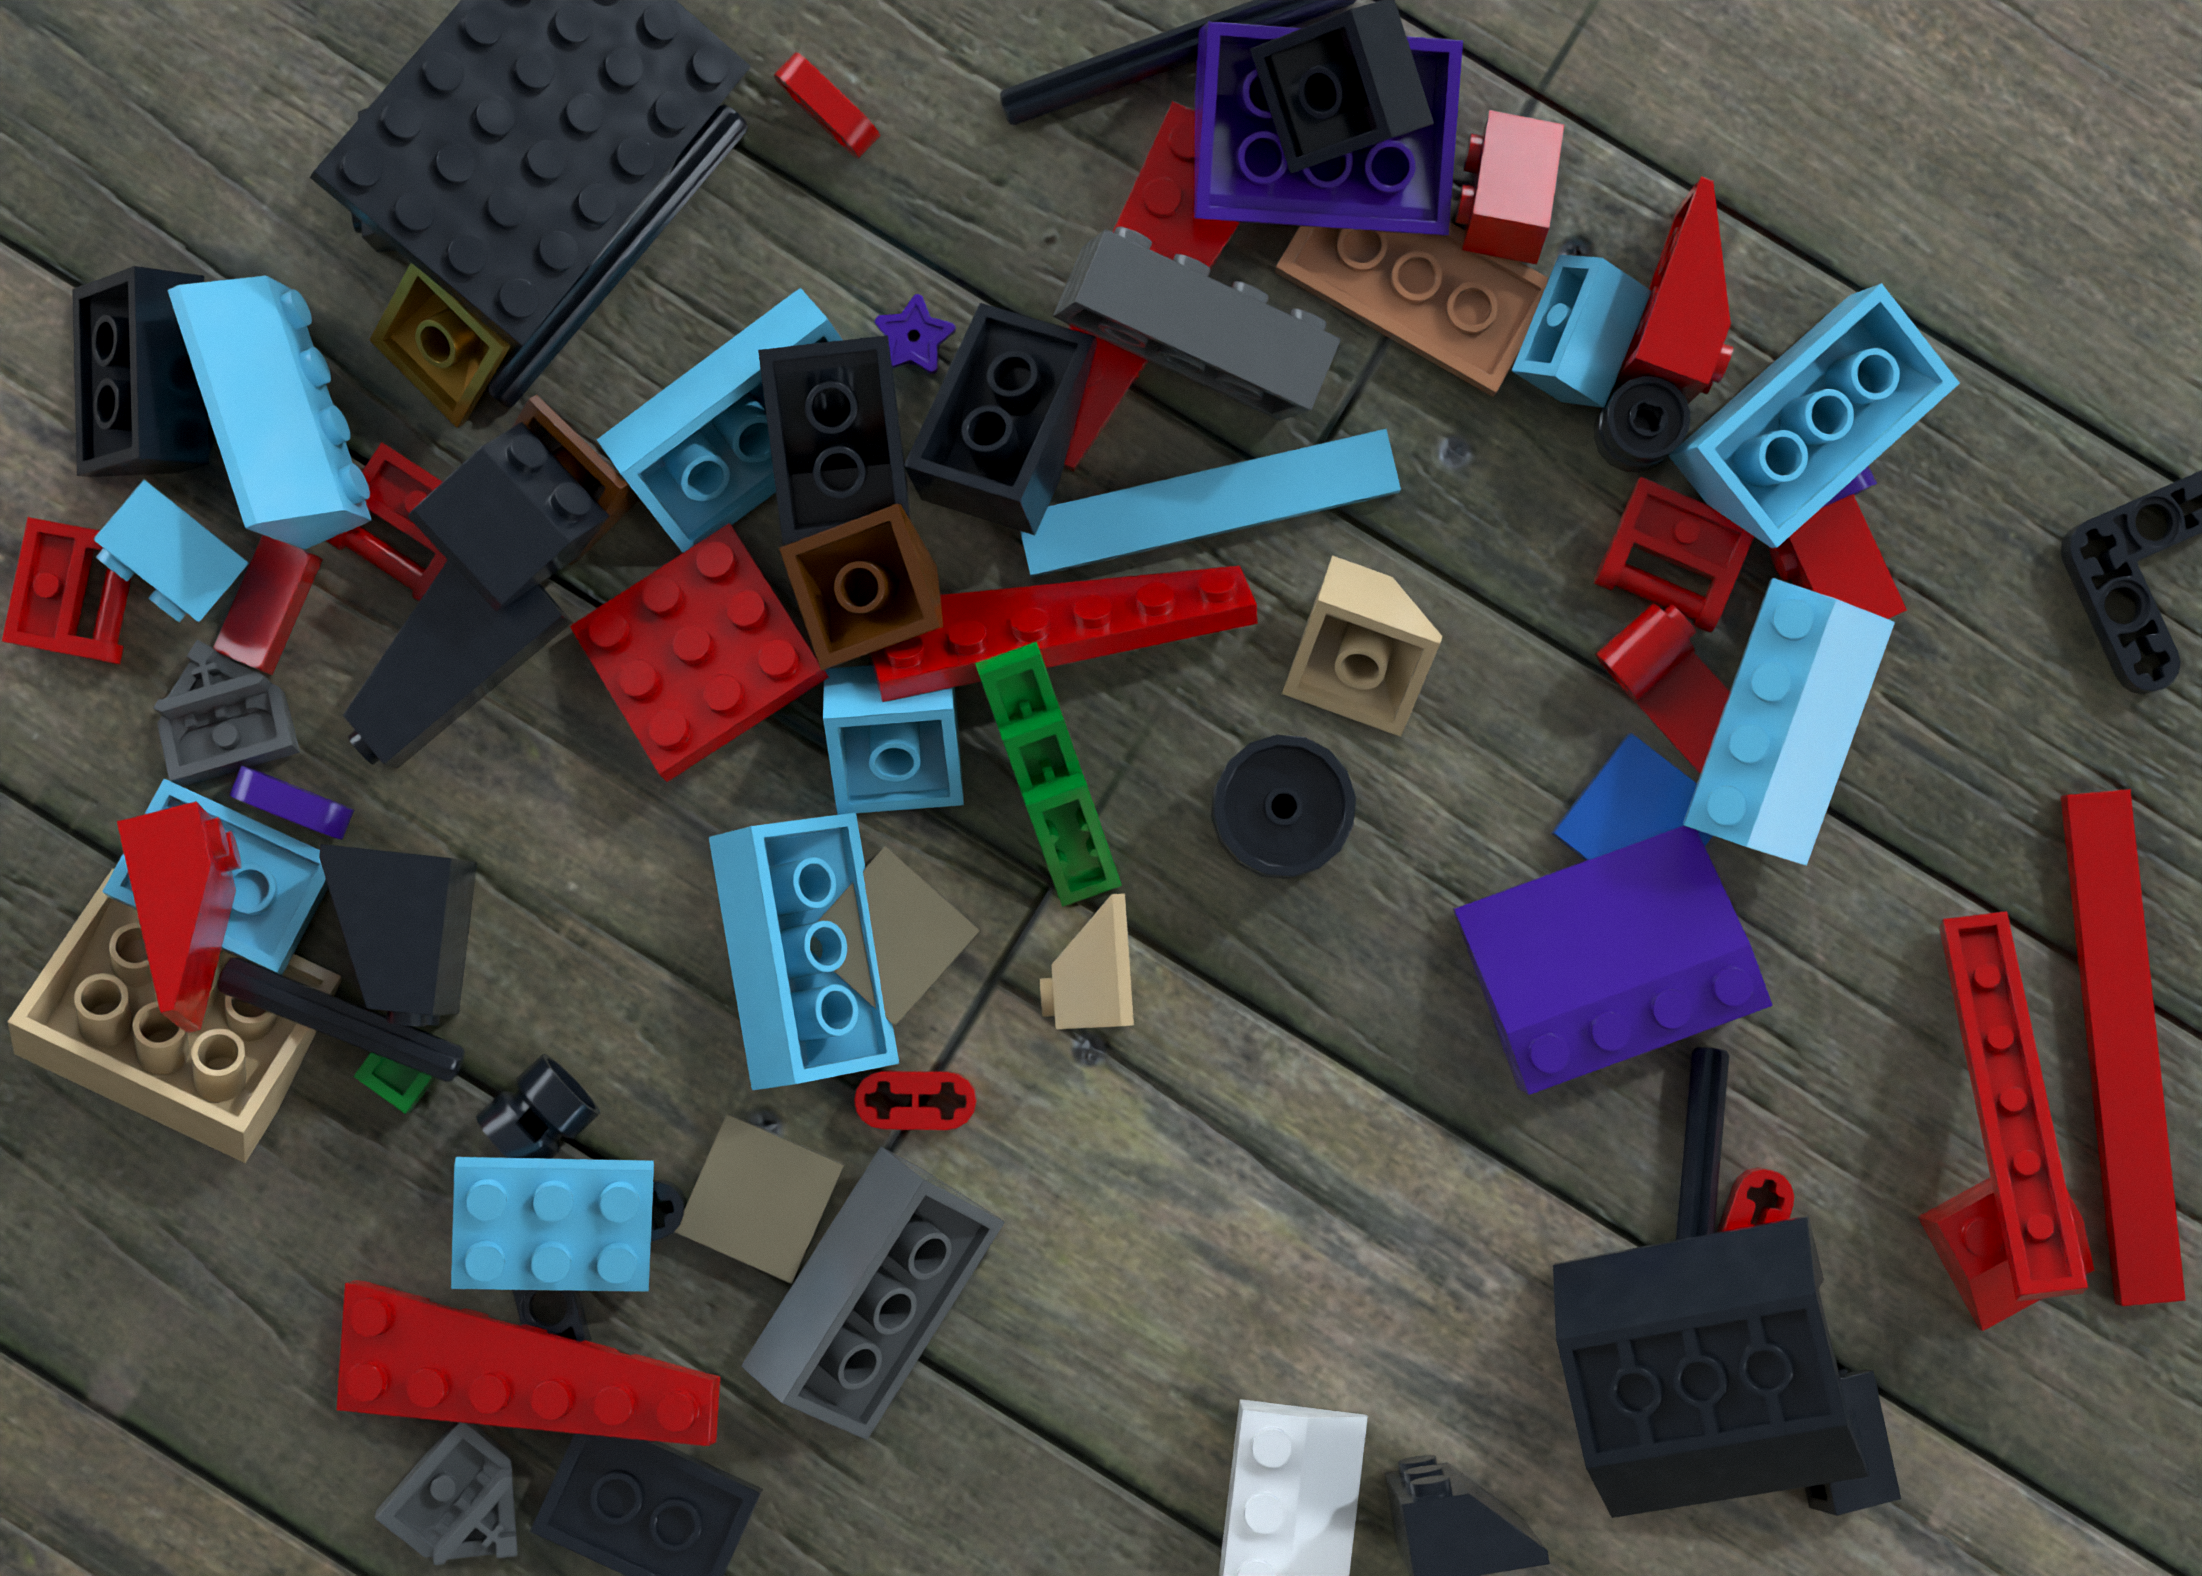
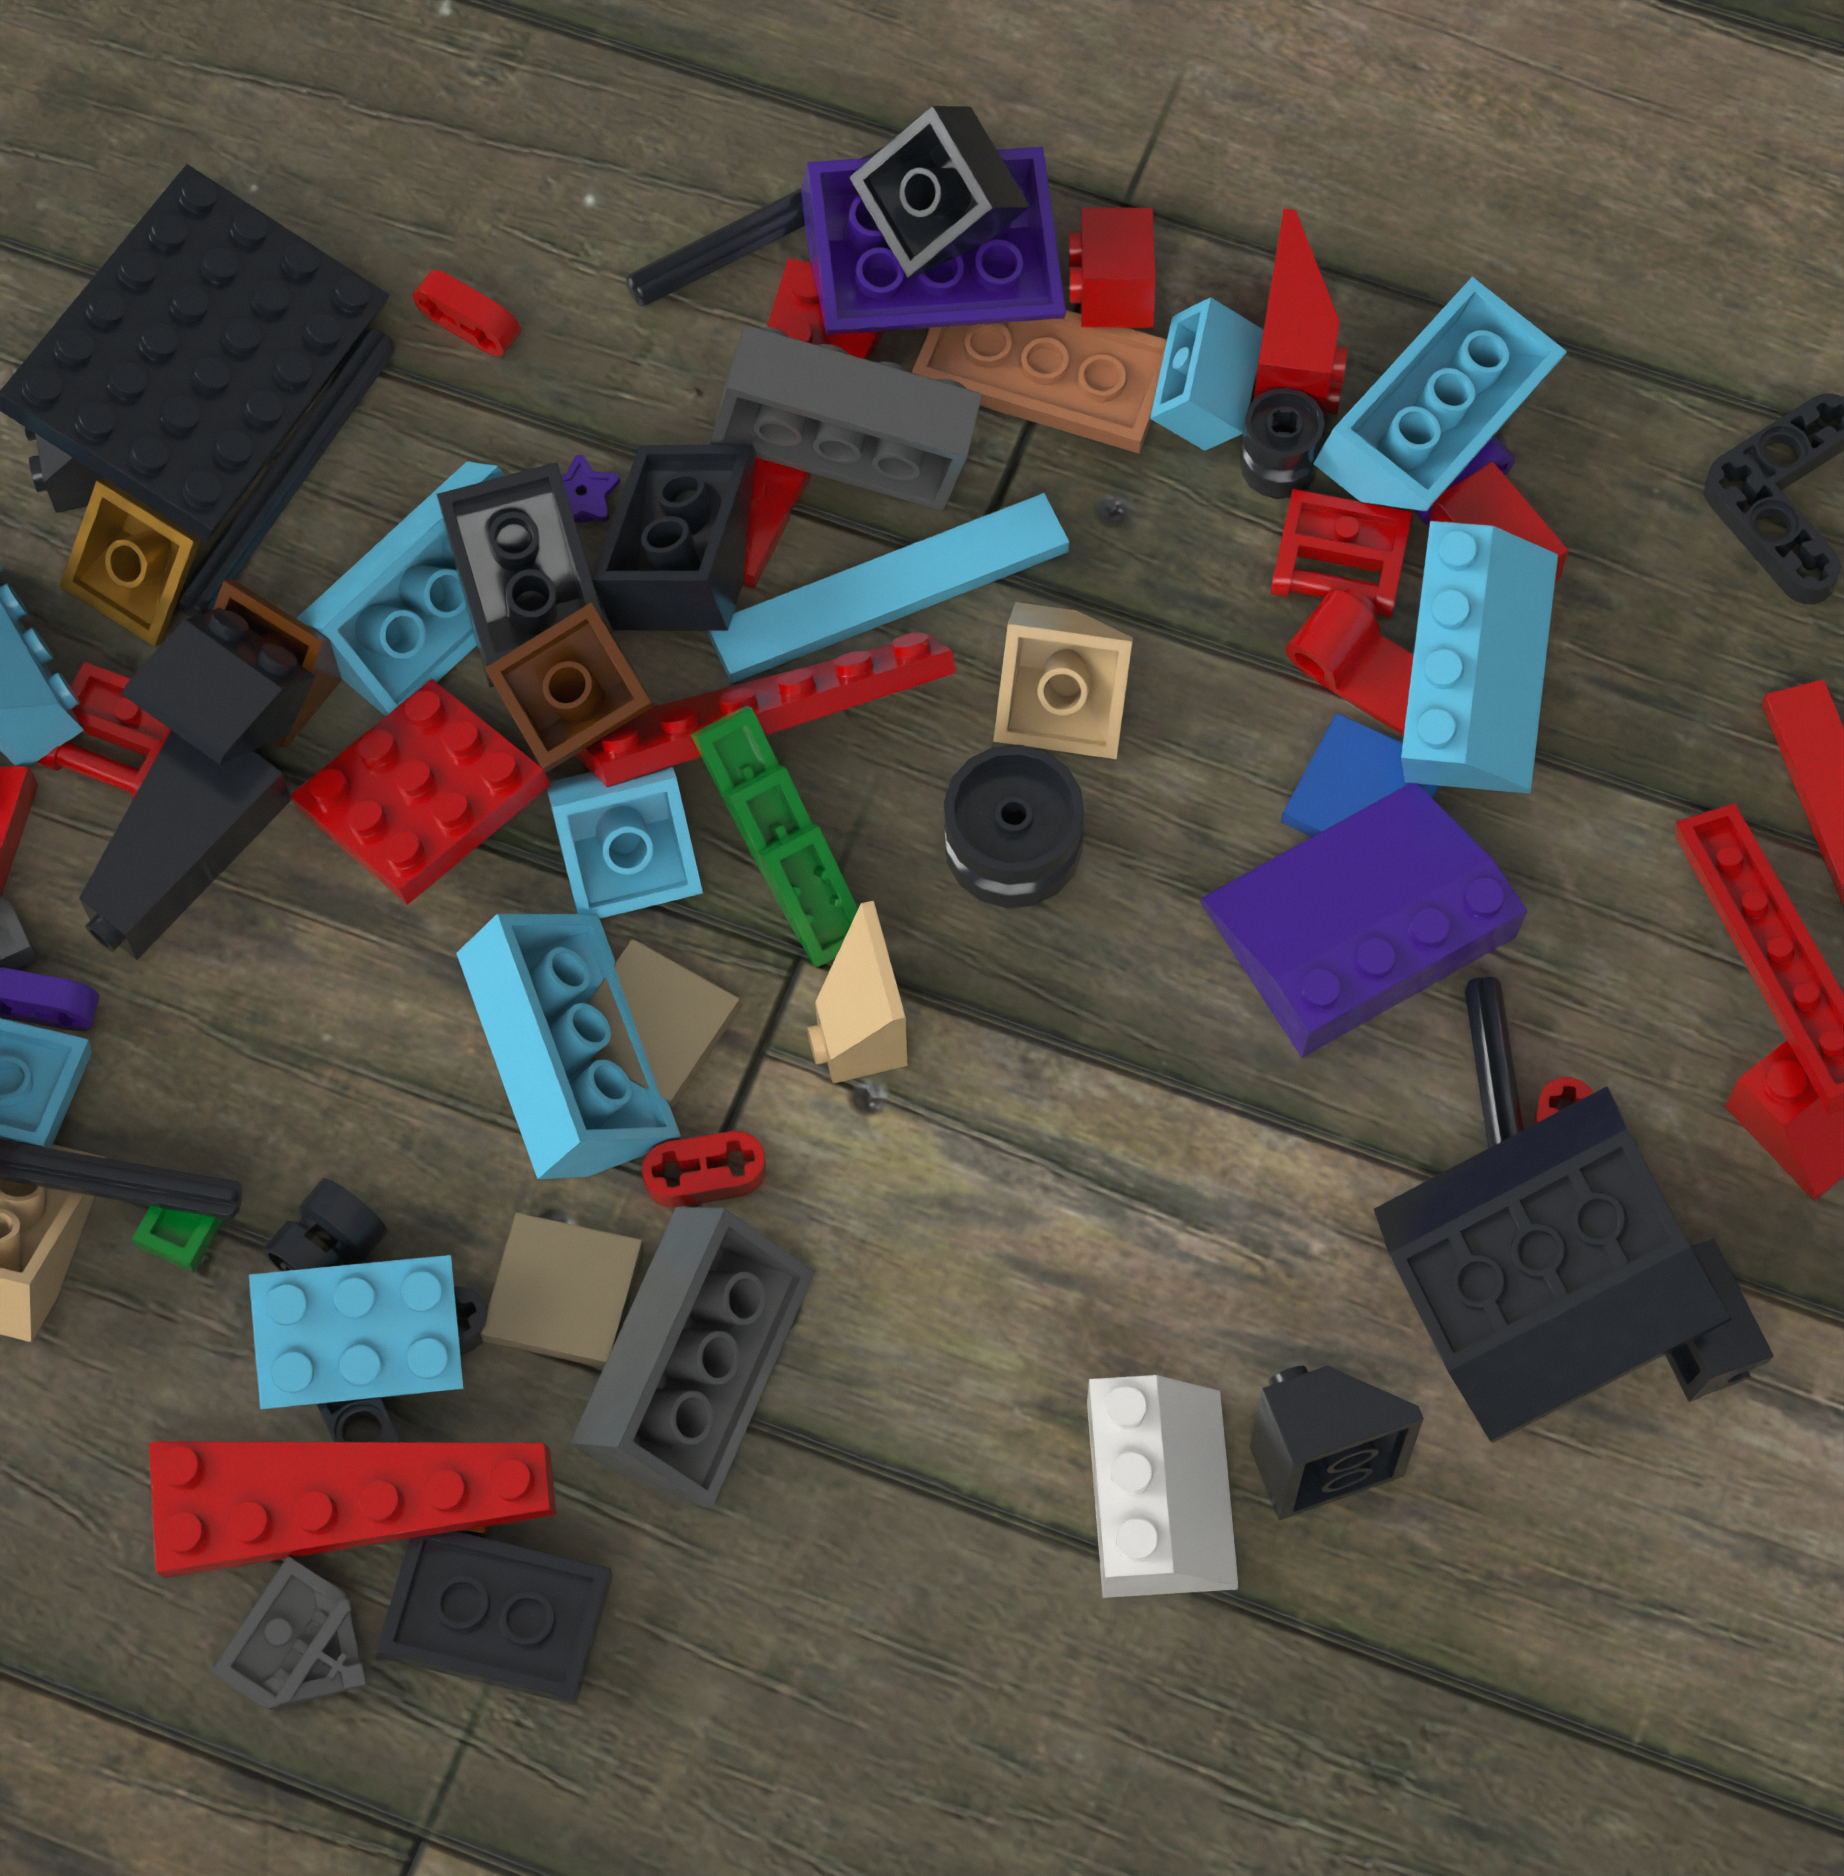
camera: 10 degrees left, 20 degrees down
black slope [319,844,477,1027] -> none

